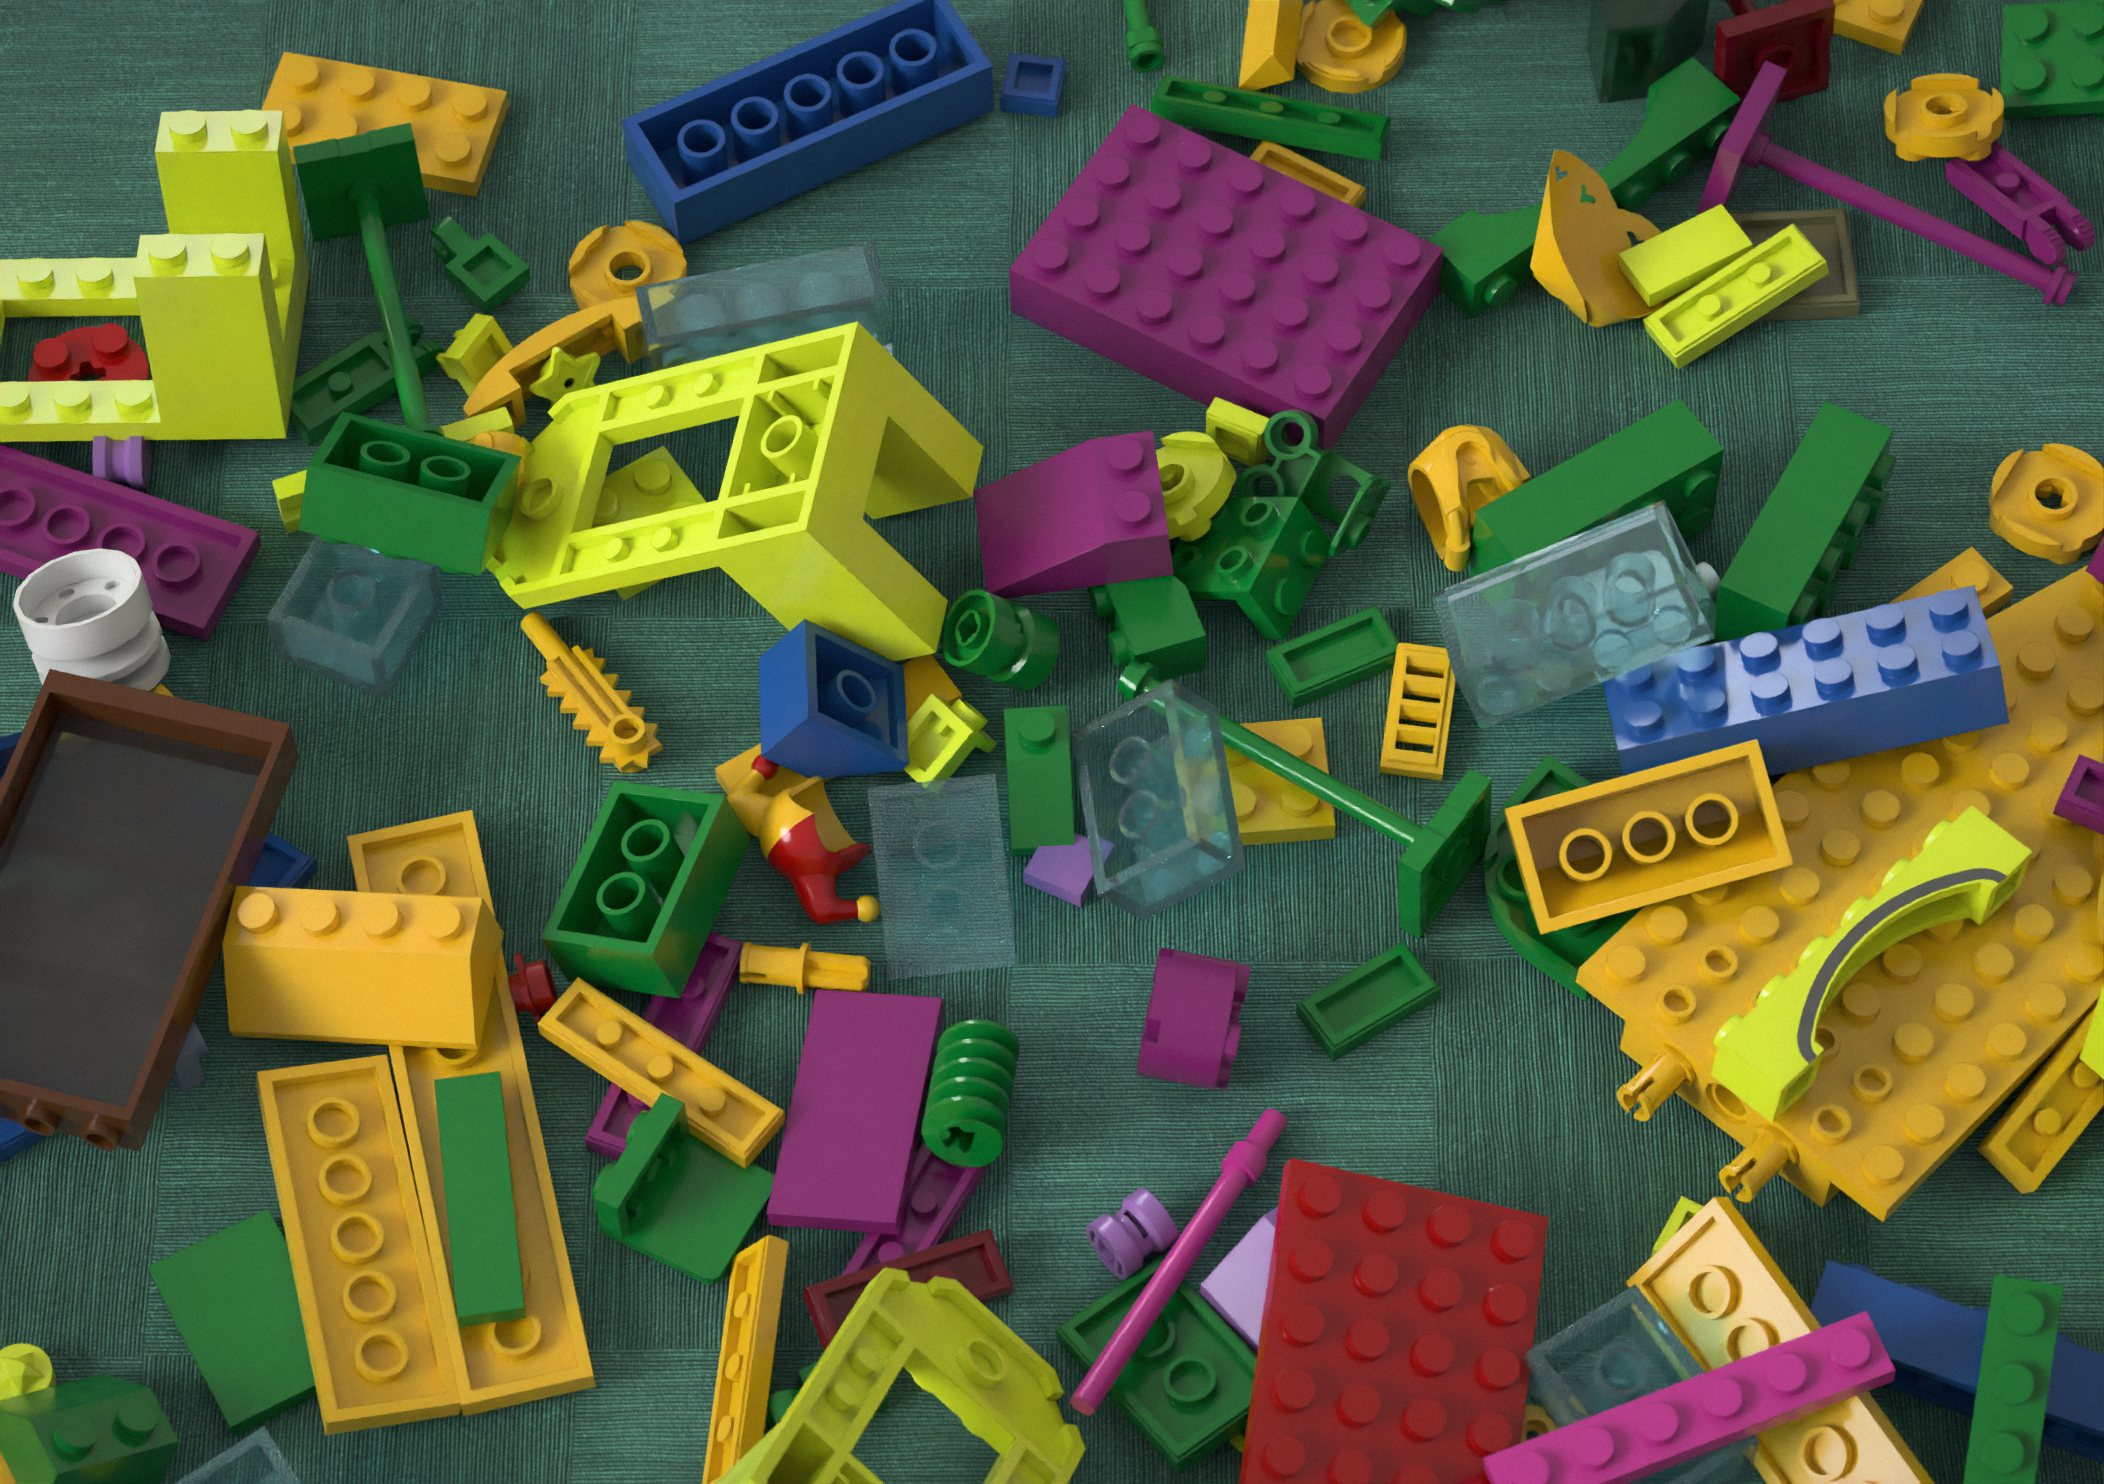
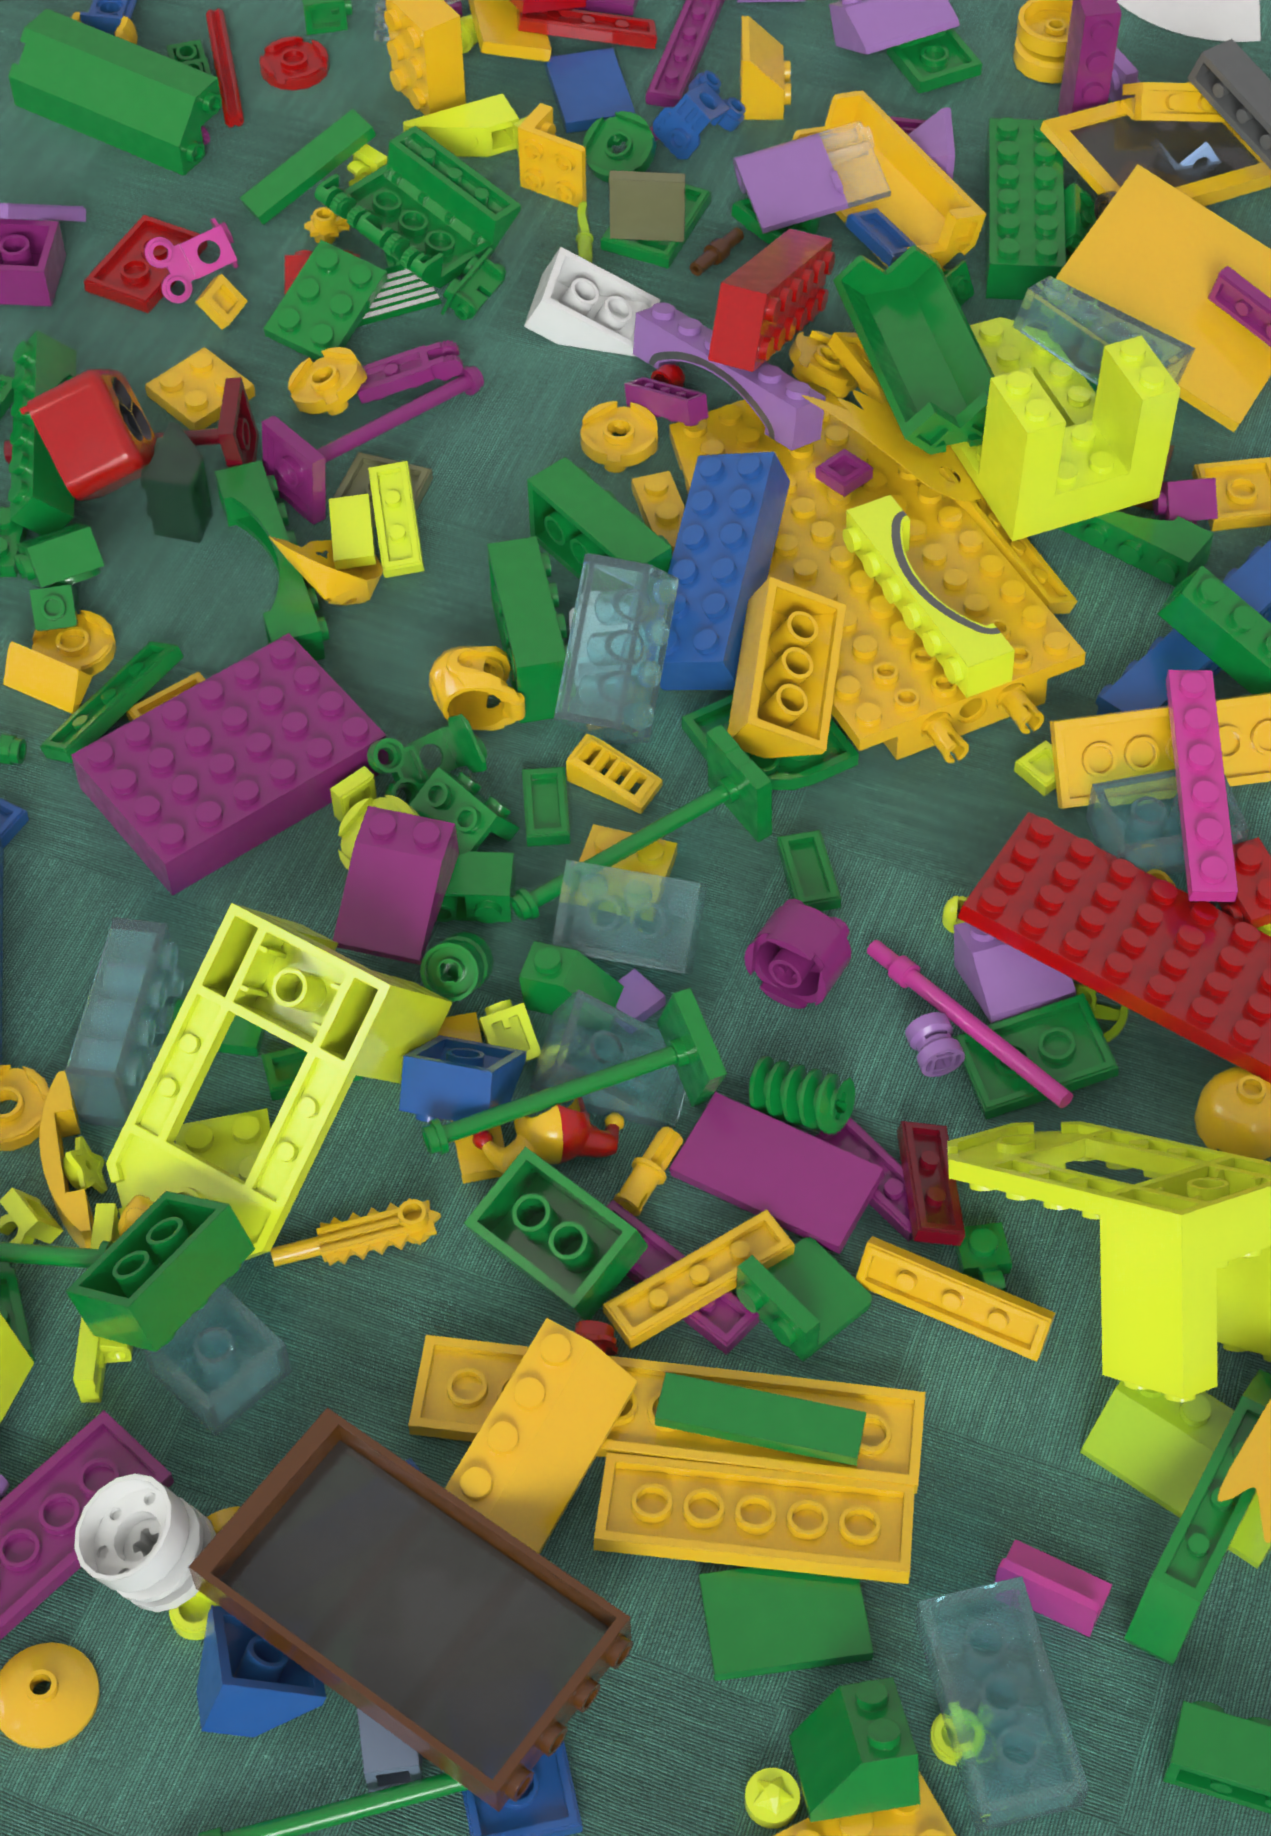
camera: 70 degrees left, 5 degrees down
none -> green tile [421,988,727,1155]

